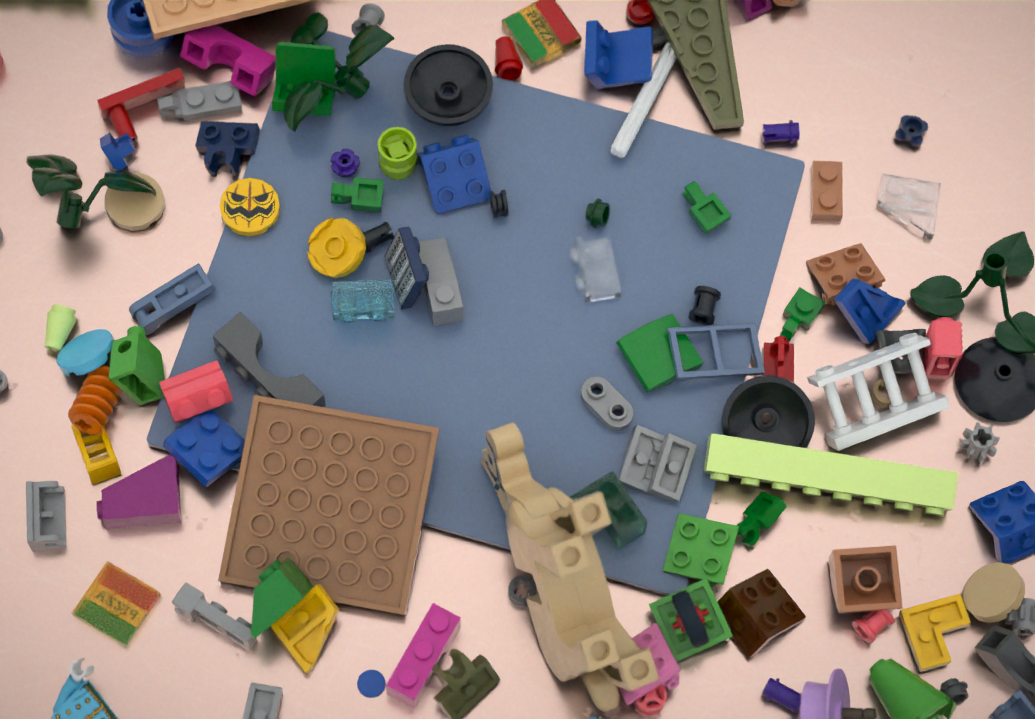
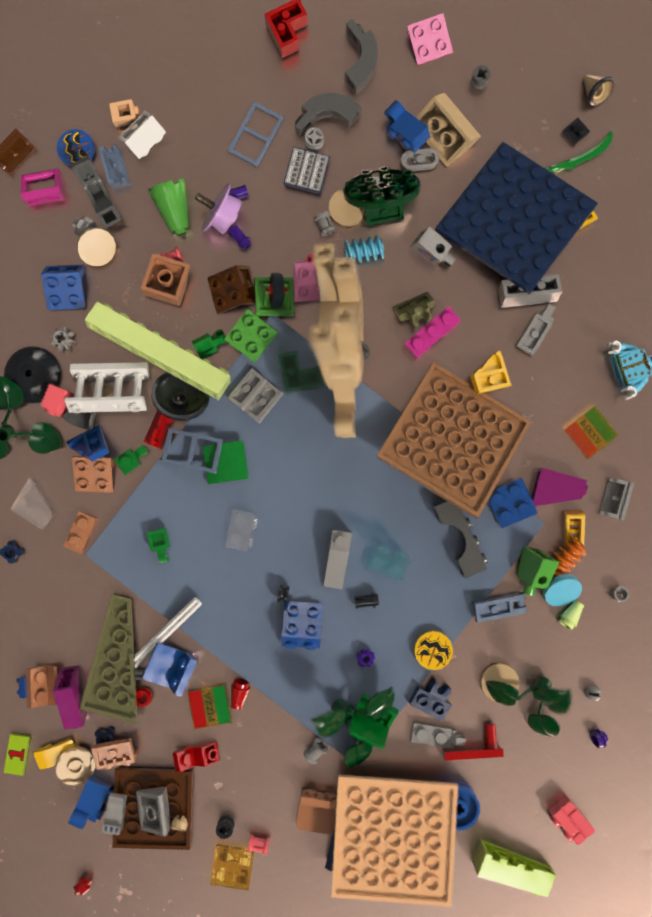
camera: 155 degrees left, 20 degrees up
blue tile [100,132,135,172] -> none
coral brick [159,360,233,423] -> none
light grey plate [172,583,257,650] -> none
dark pink arch [180,25,276,97] -> none
green slope [251,558,313,638] -> none
yellow tile [307,218,366,278] -> none
green plate [331,177,384,212] -> none
blue sticker [357,669,386,698] -> none
lime wheel [377,127,417,180] -> none
tile [384,226,429,309] -> none
black dish [404,44,493,126] -> none
light grey plate [581,377,633,431] -> none
dark green plate [586,198,610,228] -> none
black bush [688,286,721,325] -> none
dark purple pin [762,120,800,143] -> none
yellow plate [899,594,971,672] -> none
dark grey plate [940,678,969,705] -> none

